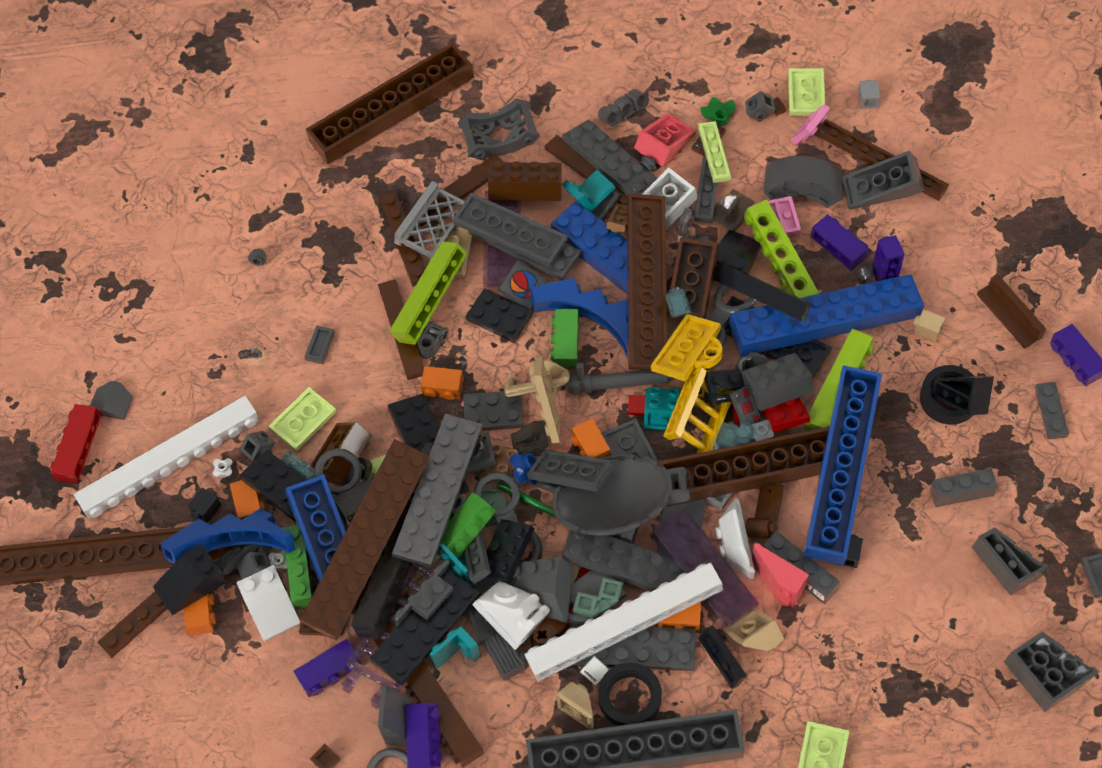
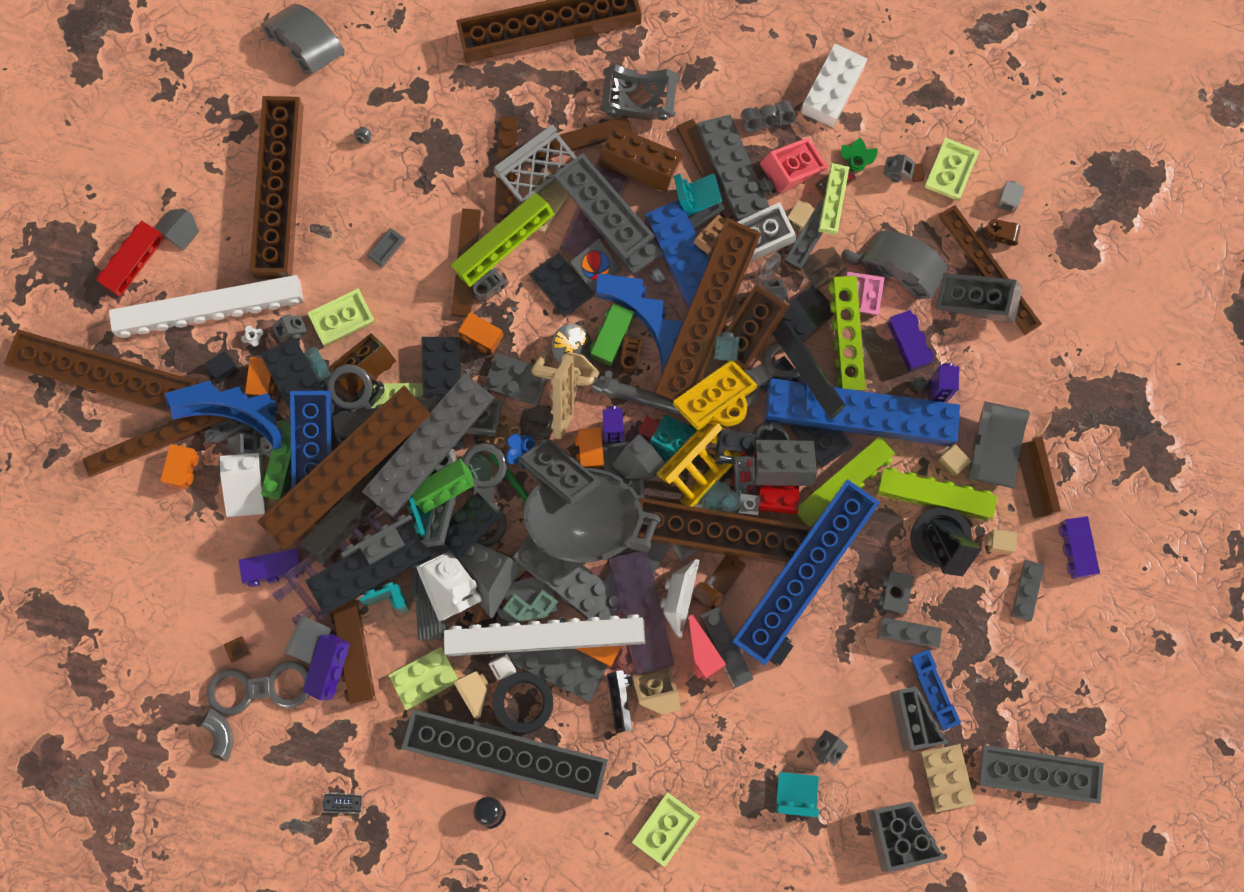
camera: 15 degrees right, 15 degrees up
black slope [153,544,226,616] -> none
bright pink plate [790,104,830,145] -> none
none -> reddish brown brick [250,96,304,279]
none -> dark grey panel [260,4,345,74]
none -> yellowish green plate [389,647,459,710]
none -> shield [551,324,592,363]
none -> dark purple brick [602,406,624,443]
none -> dark grey slope [612,434,665,479]
none -> reddish brown piece [620,336,643,374]
none -> light grey plate [650,267,666,284]
none -> teal bracket [776,772,819,817]
none -> tan brick [788,200,814,233]
none -> white brick [801,44,868,128]
none -> dark grey brick [812,730,849,766]
none -> dark grey arm [841,249,867,266]
none -> lime brick [876,467,997,521]
none -> dark grey brick [878,571,914,616]
none -> blue slope [911,649,961,731]
none -> tan plate [920,744,975,812]
none -> dark grey panel [968,401,1030,489]
none -> reddish brown piece [983,219,1021,246]
none -> tan brick [986,529,1017,554]

